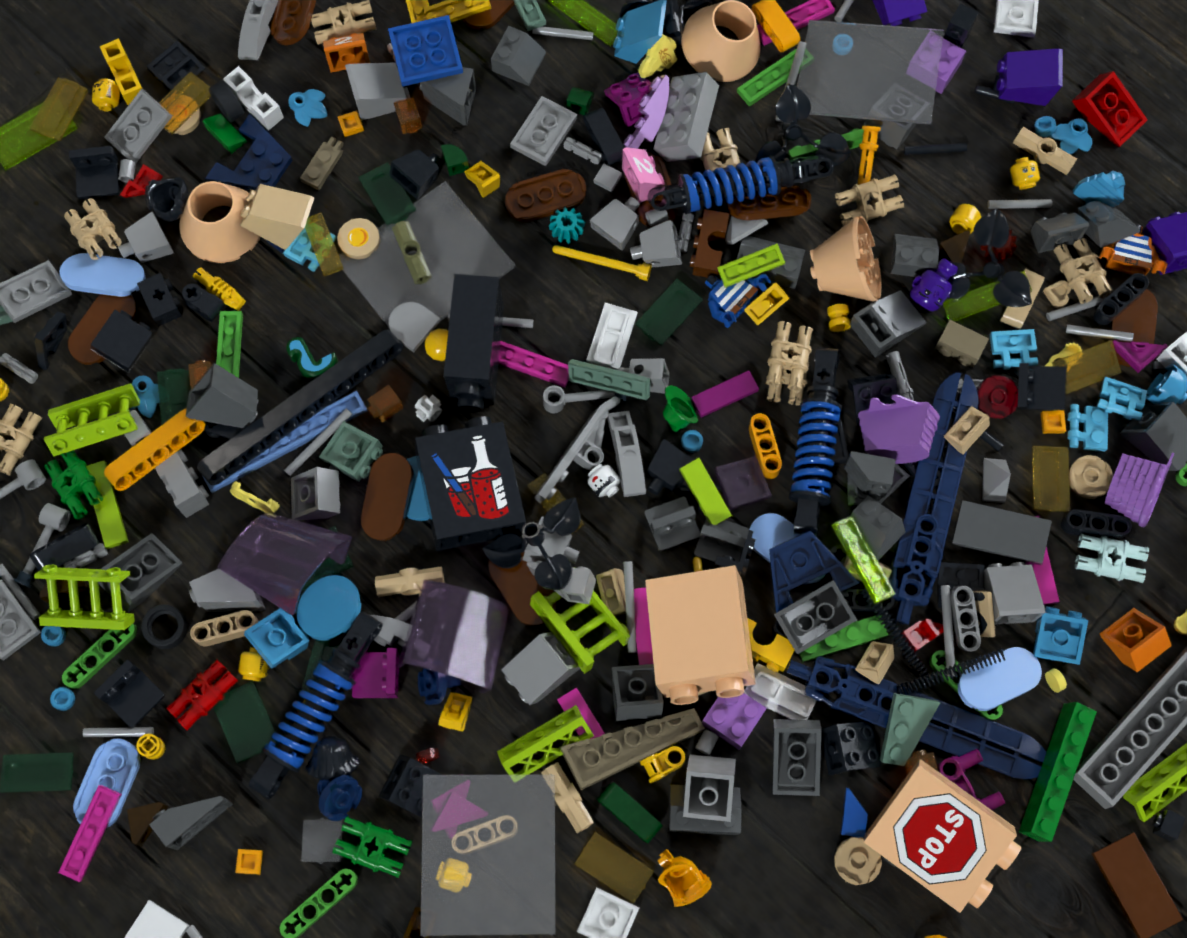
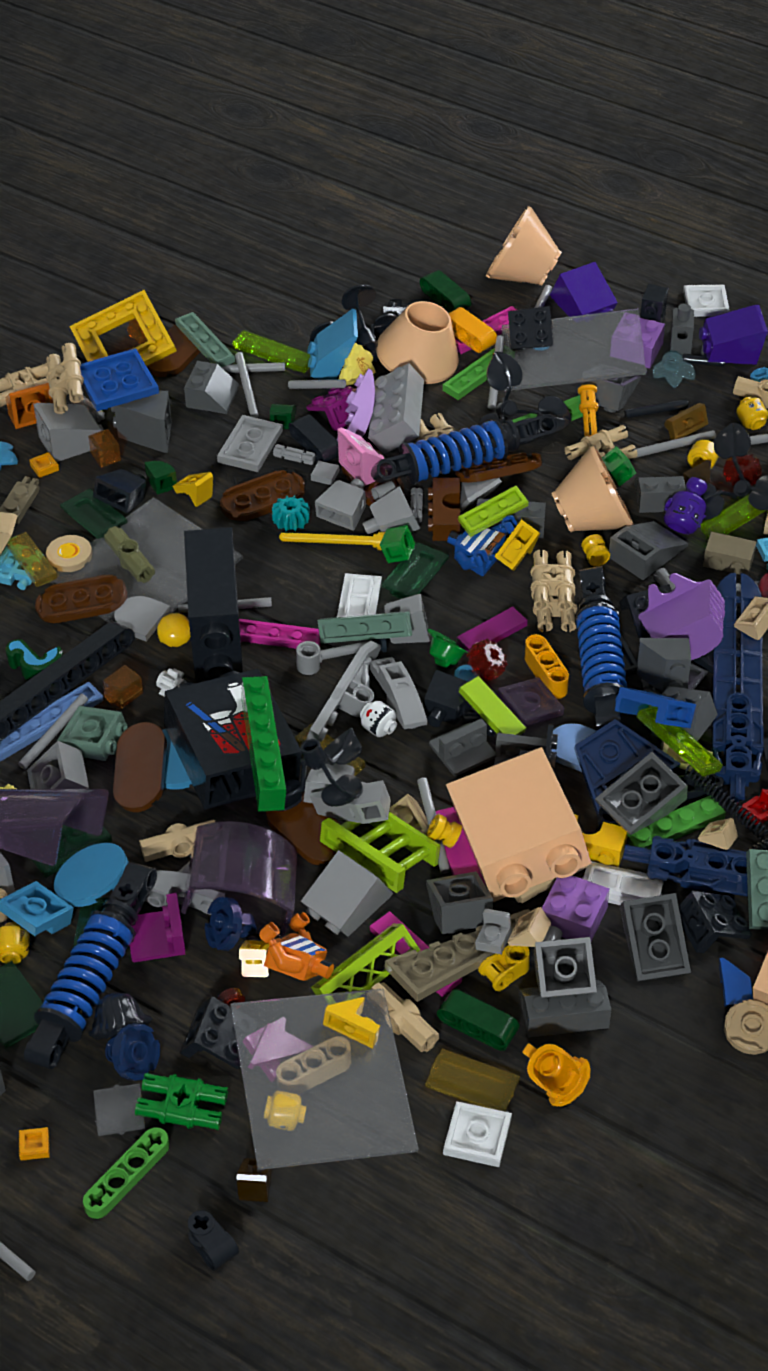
camera: 10 degrees left, 25 degrees down
none -> reddish brown tile [35,575,128,623]
none -> tan pin [46,343,84,414]
none -> light grey bar [235,352,259,418]
none -> green brick [241,676,286,812]
none -> orange torso [259,912,334,981]
none -> light grey bar [288,380,346,389]
none -> yellow slope [323,997,381,1049]
none -> green brick [380,525,416,563]
none -> yellow wheel [427,814,462,848]
none -> clear red gear [466,638,508,681]
none -> light grey bracket [475,909,512,955]
none -> tan slope [507,907,551,947]
none -> black bracket [508,306,553,351]
none -> green brick [602,446,636,487]
none -> blue panel [615,687,696,729]
none -> light grey bar [632,430,716,458]
none -> clear light blue plate [653,352,695,388]
none -> pearl gold tile [664,403,708,440]
none -> dark grey torso [670,304,694,357]

